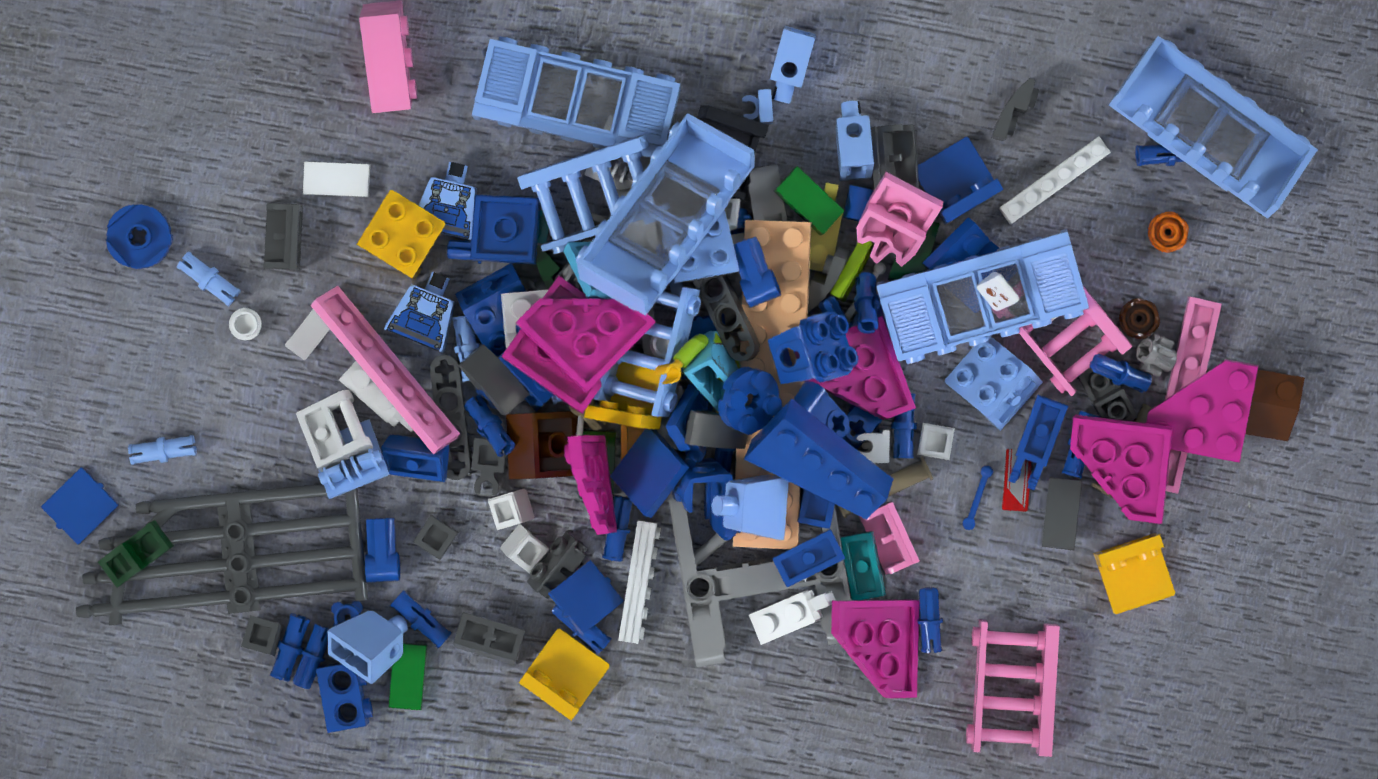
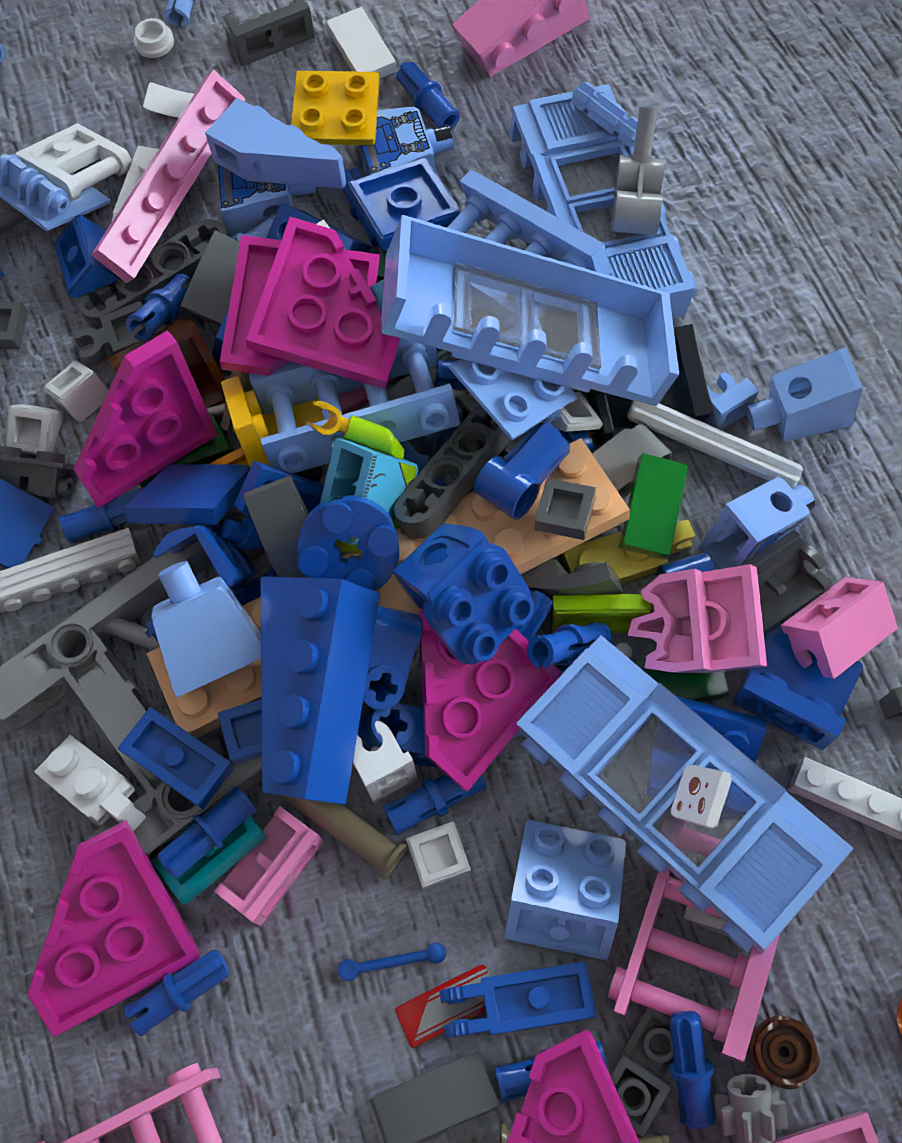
camera: 65 degrees right, 20 degrees down
none -> blue axle [158,786,257,878]
none -> light blue slope [205,98,346,189]
none -> blue axle [396,62,460,130]
none -> dark grey plate [534,478,596,540]
none -> light blue axle [571,82,638,147]
none -> light grey beam [611,107,664,236]
none -> white axle [627,400,803,489]
none -> bright pink hinge [781,577,898,679]

